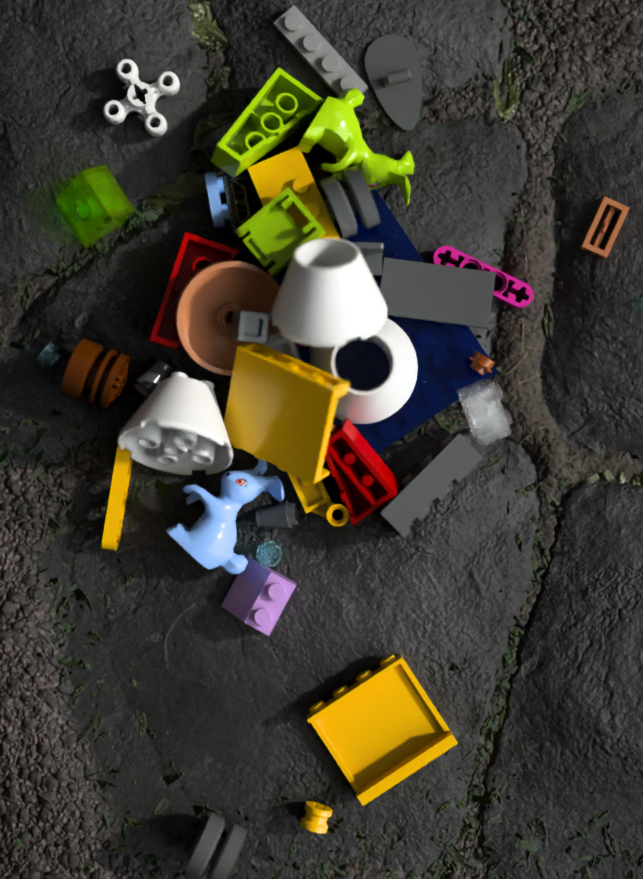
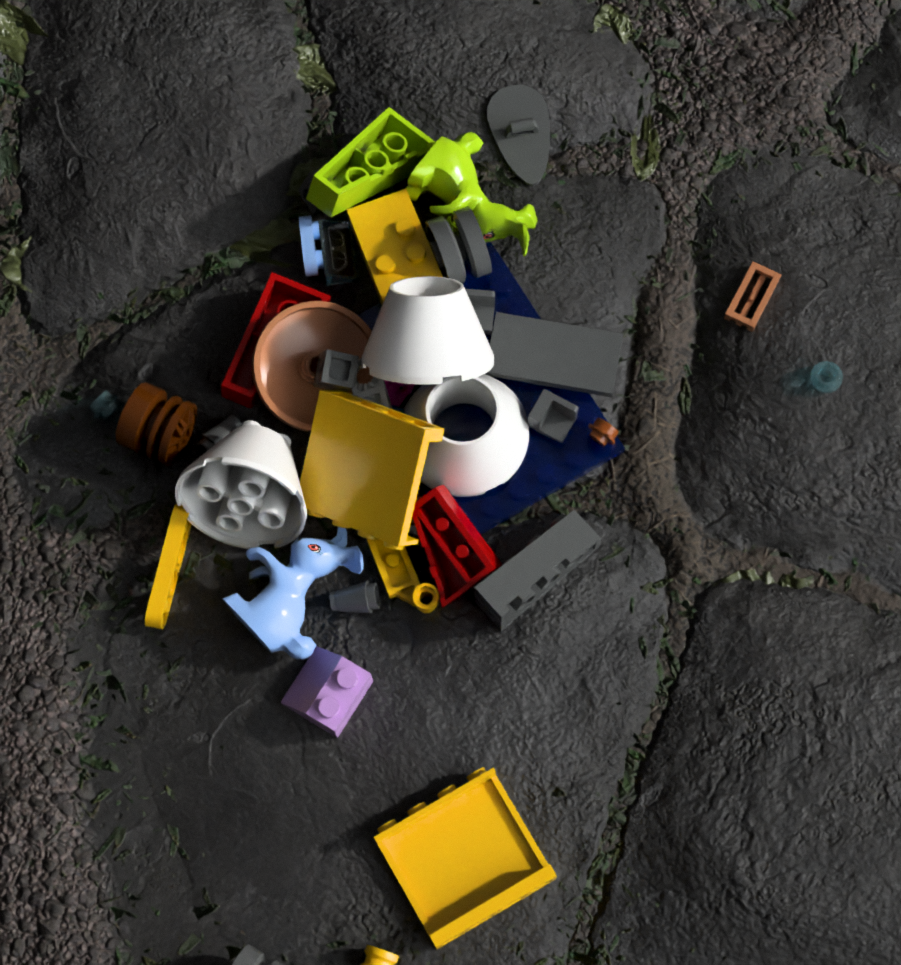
camera: 15 degrees right, 15 degrees down
clear neon green slope [55,164,136,247] -> none
white gear [103,59,180,137] -> none
lime container [236,187,326,277] -> none
clear light blue plate [256,540,282,567] -> none
light grey plate [274,5,368,97] -> none
dark pink beam [432,246,534,309] -> none
clear brick [457,378,513,446] -> none
none -> dark grey panel [528,389,579,443]

